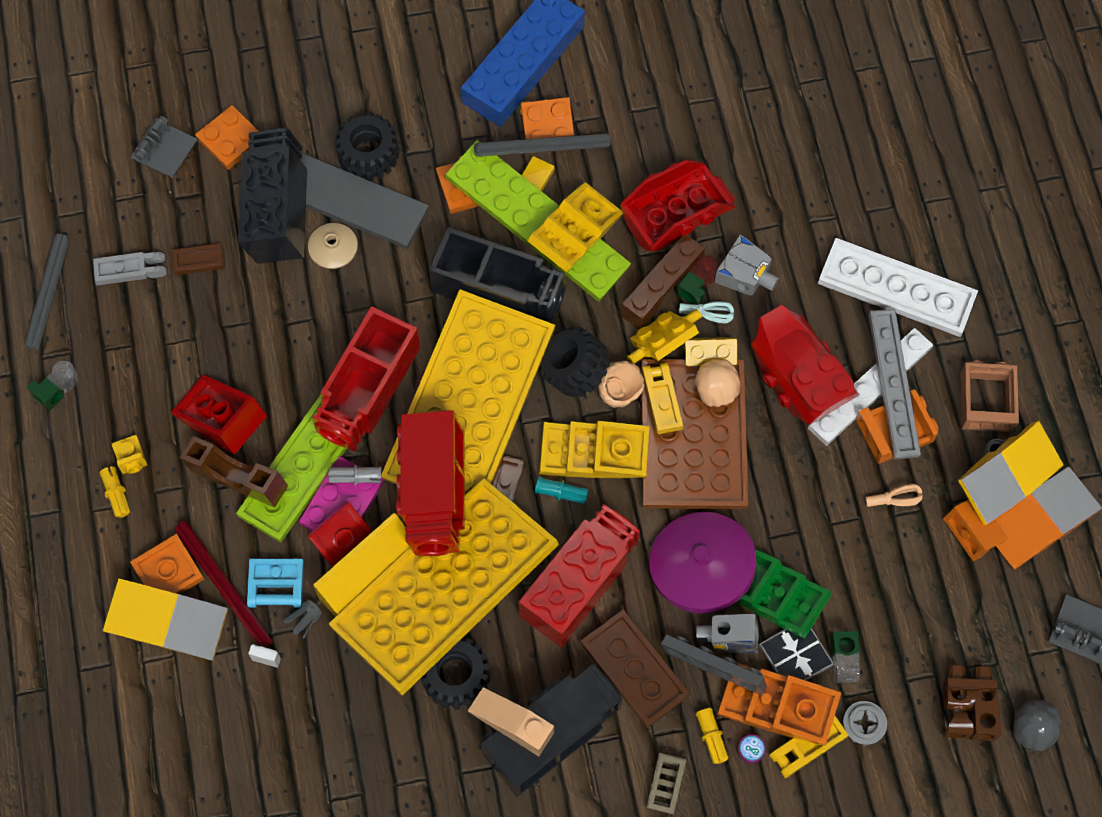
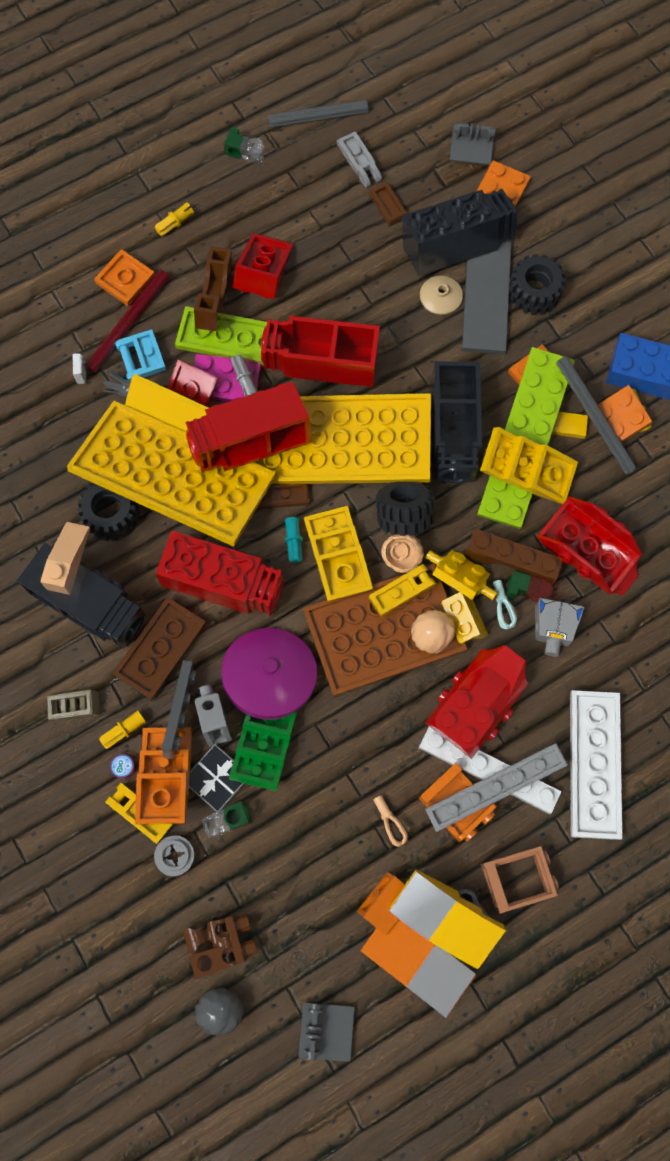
camera: 70 degrees right, 5 degrees up
slope [103,579,228,661] -> none
yellow bracket [112,435,148,474] -> none

